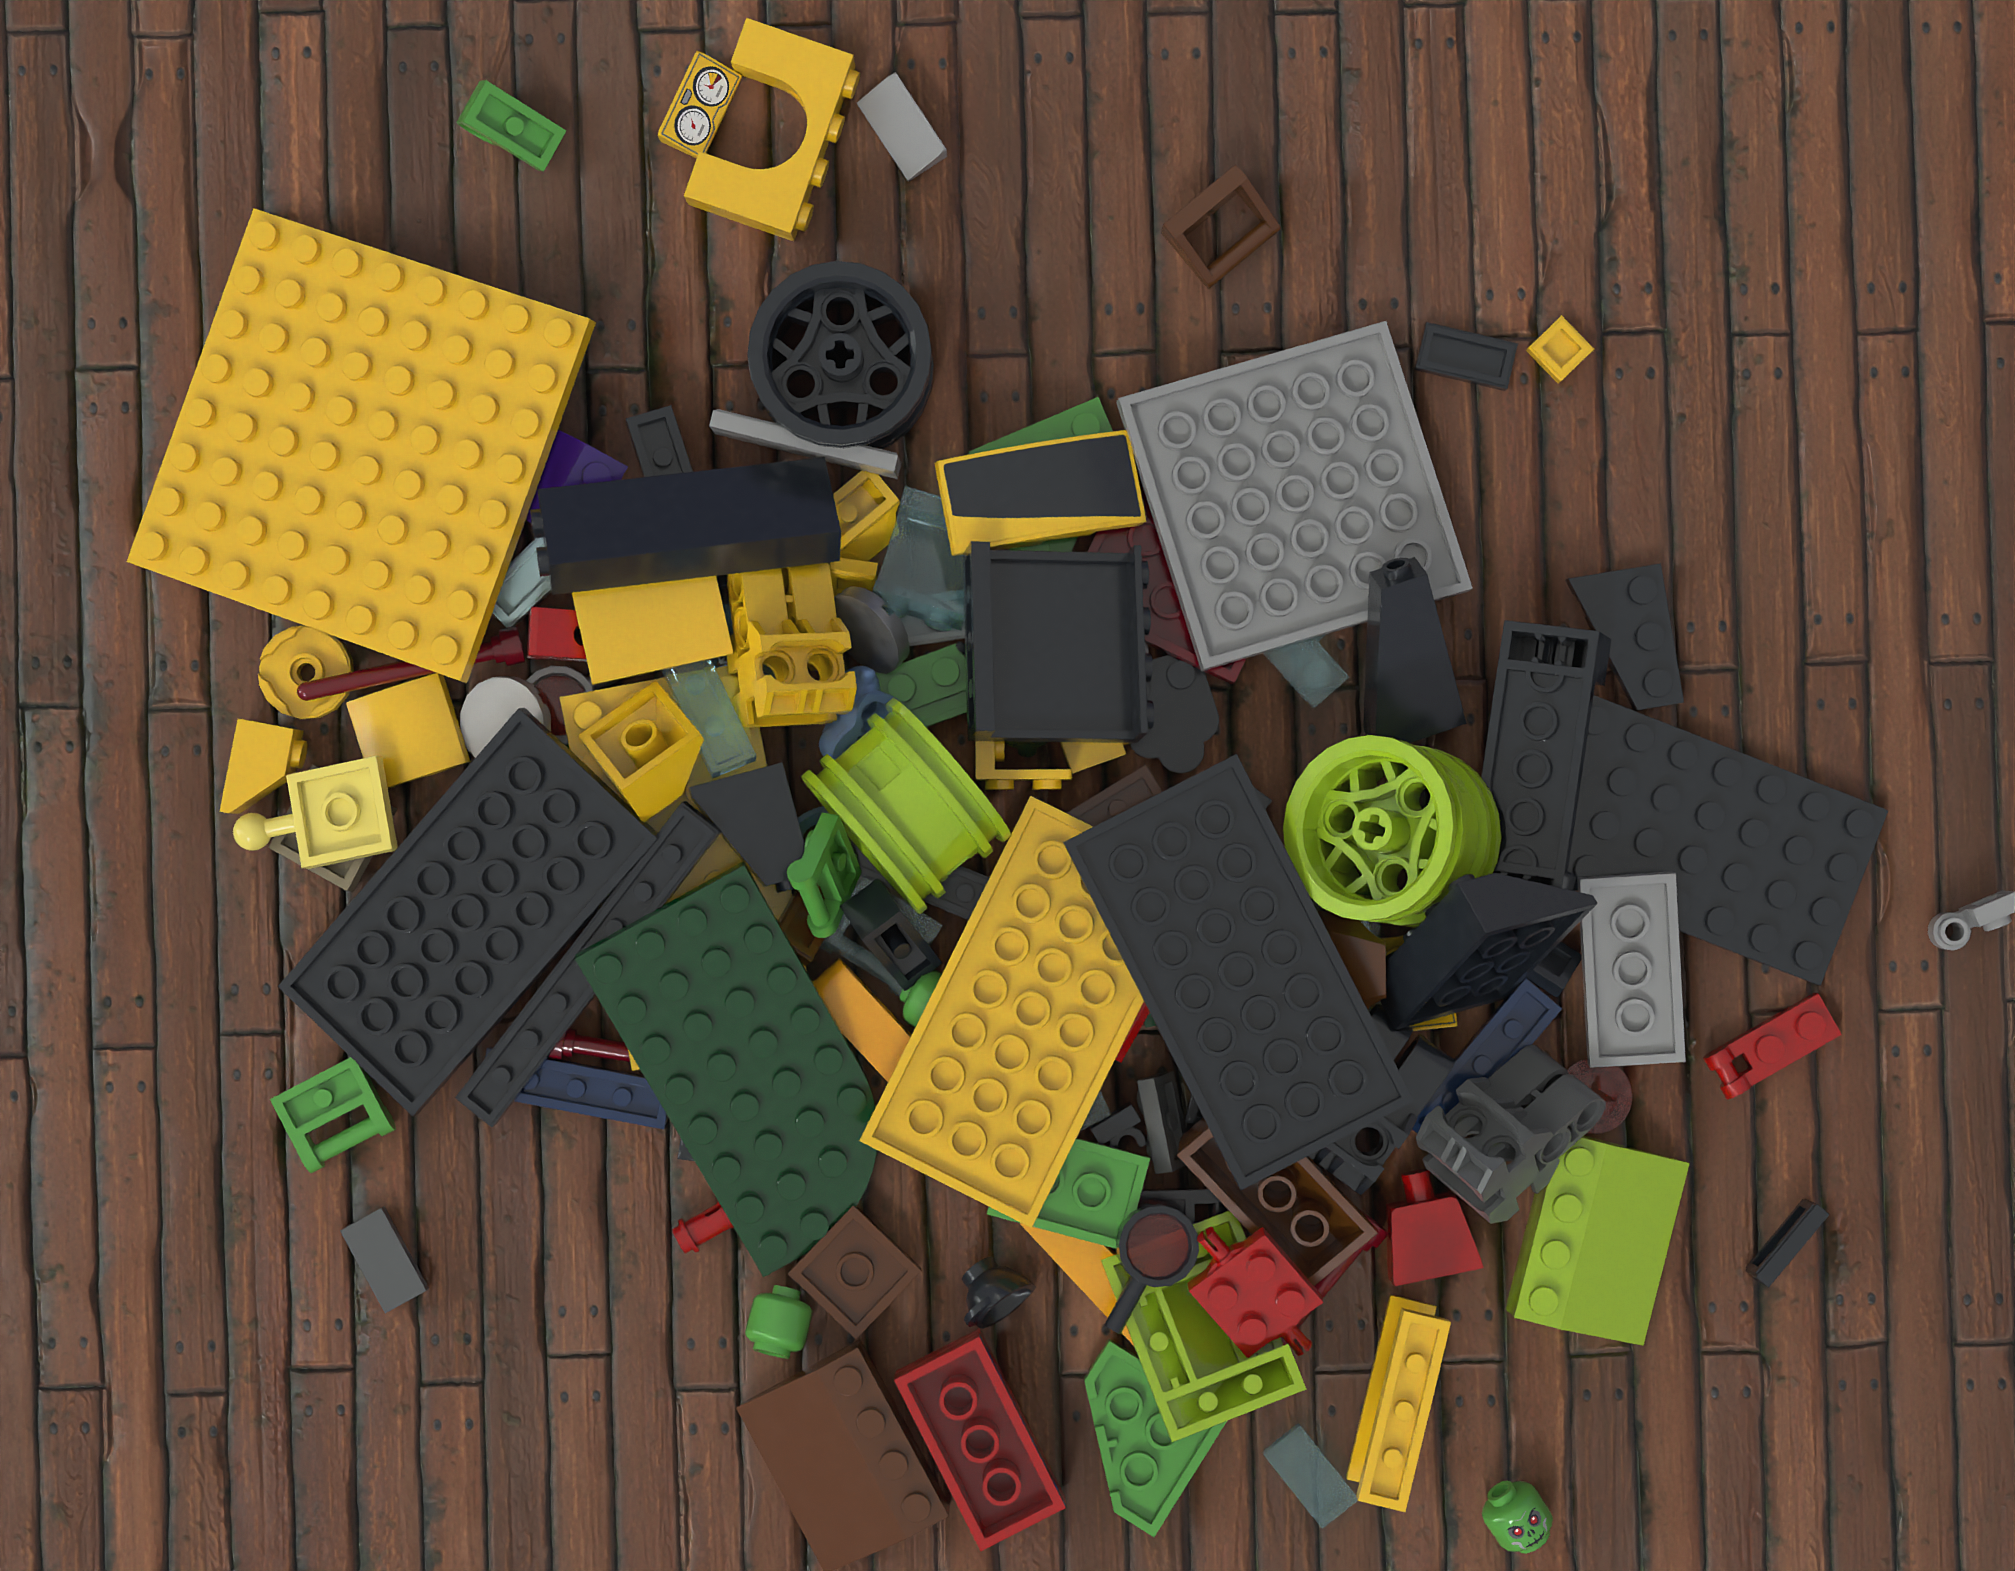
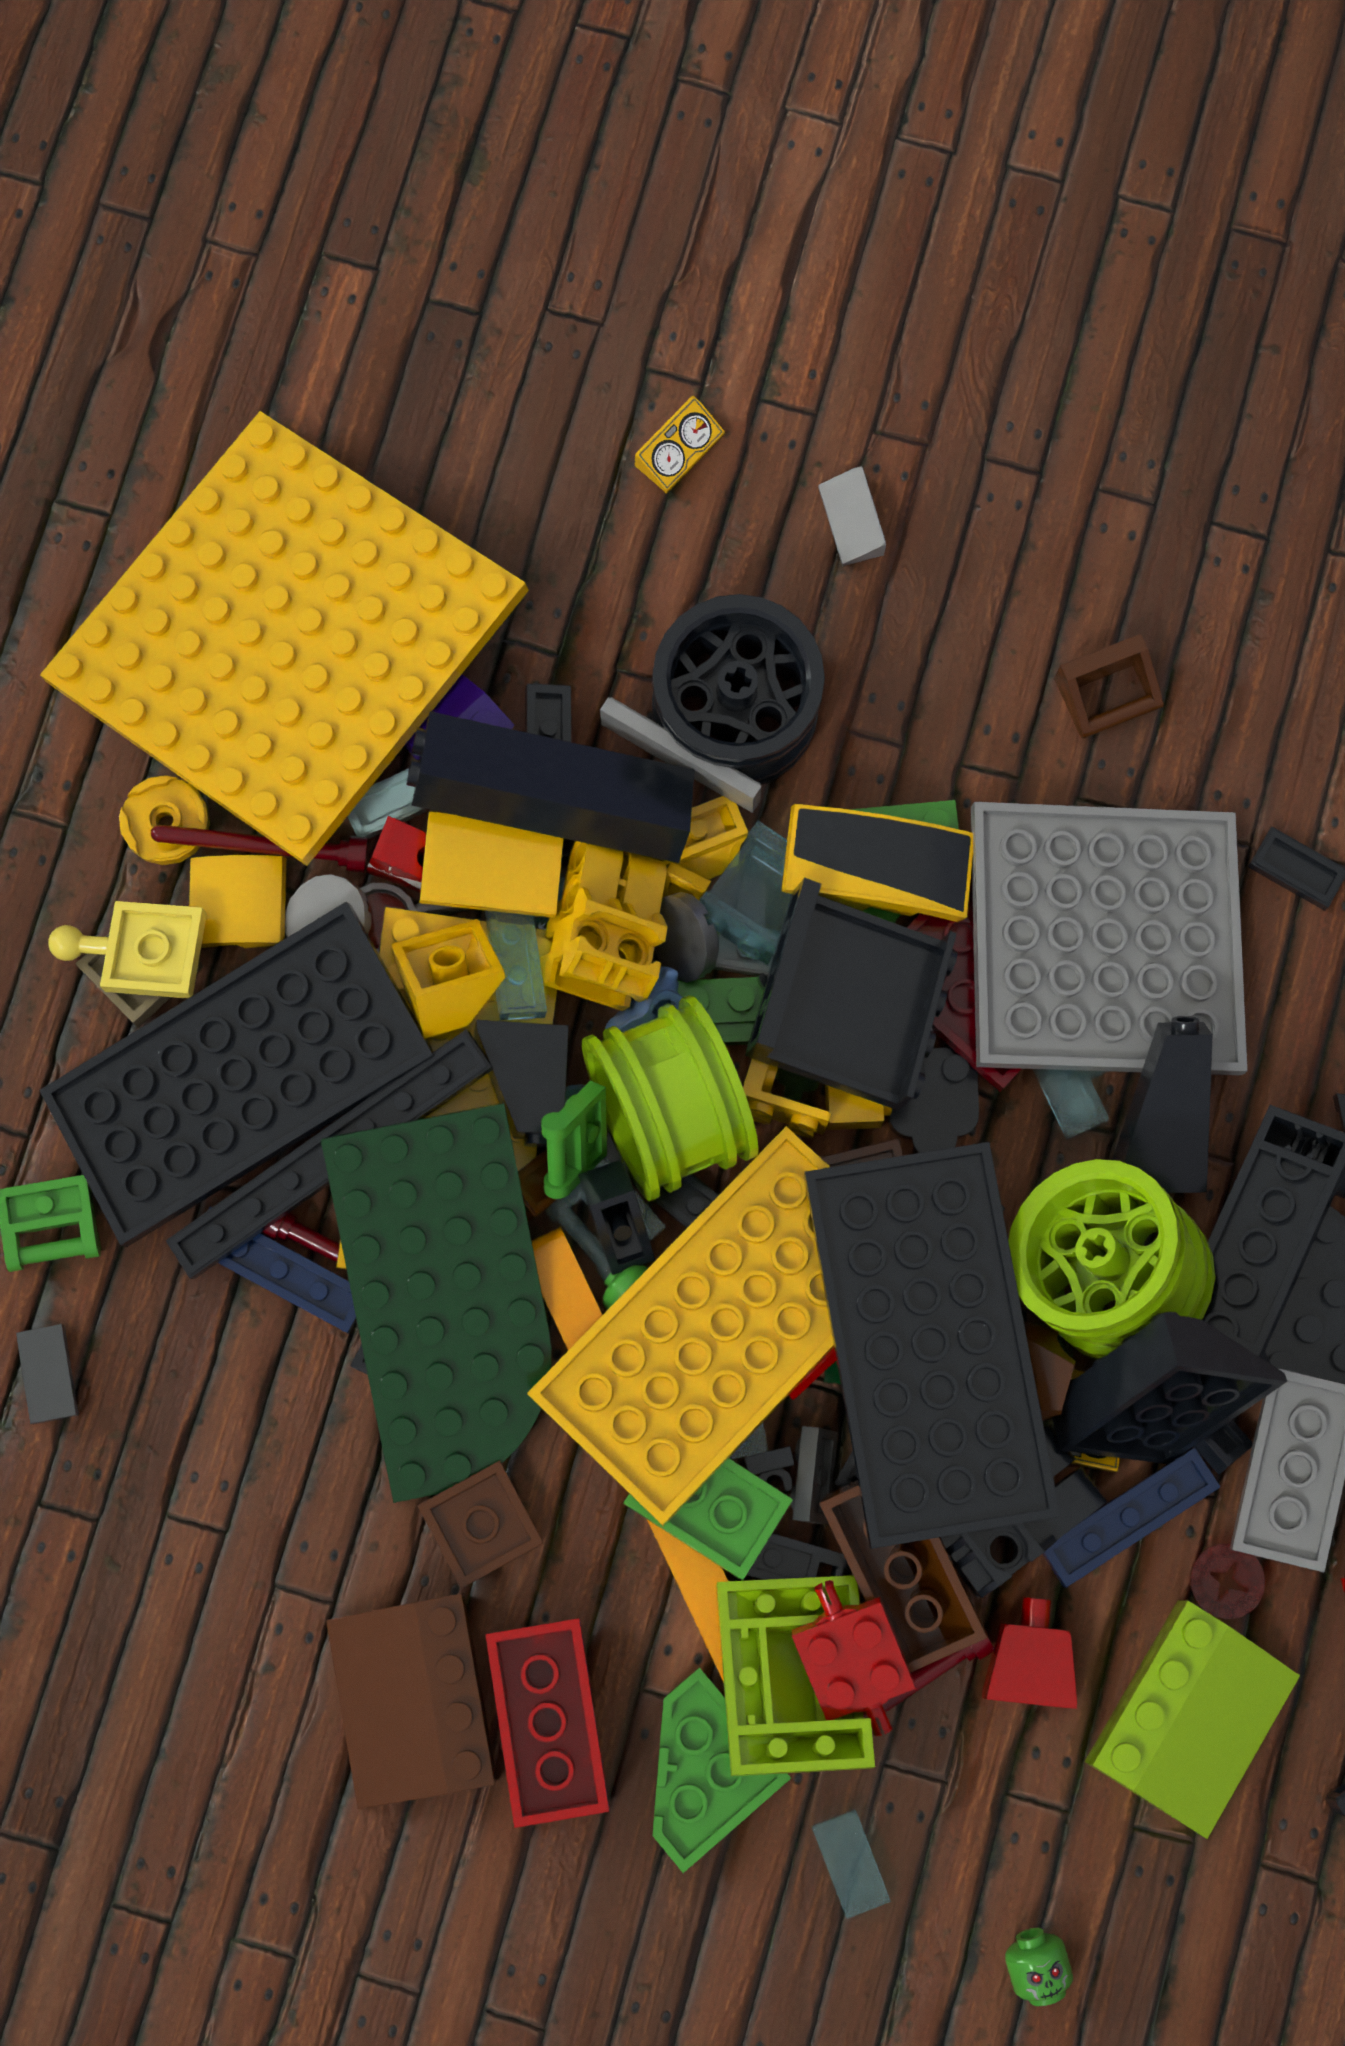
camera: 15 degrees right, 10 degrees down
yellow slope [219,718,308,814] -> none
bright green plate [456,80,566,172] -> none
red pin [672,1202,734,1254] -> none
yellow arch [684,18,860,242] -> none
bright green head [745,1285,813,1359] -> none
black piece [962,1257,1036,1329] -> none
piece [1104,1204,1199,1335] -> none
yellow fence [1346,1294,1451,1512] -> none
dark grey connector [1416,1044,1606,1223] -> none

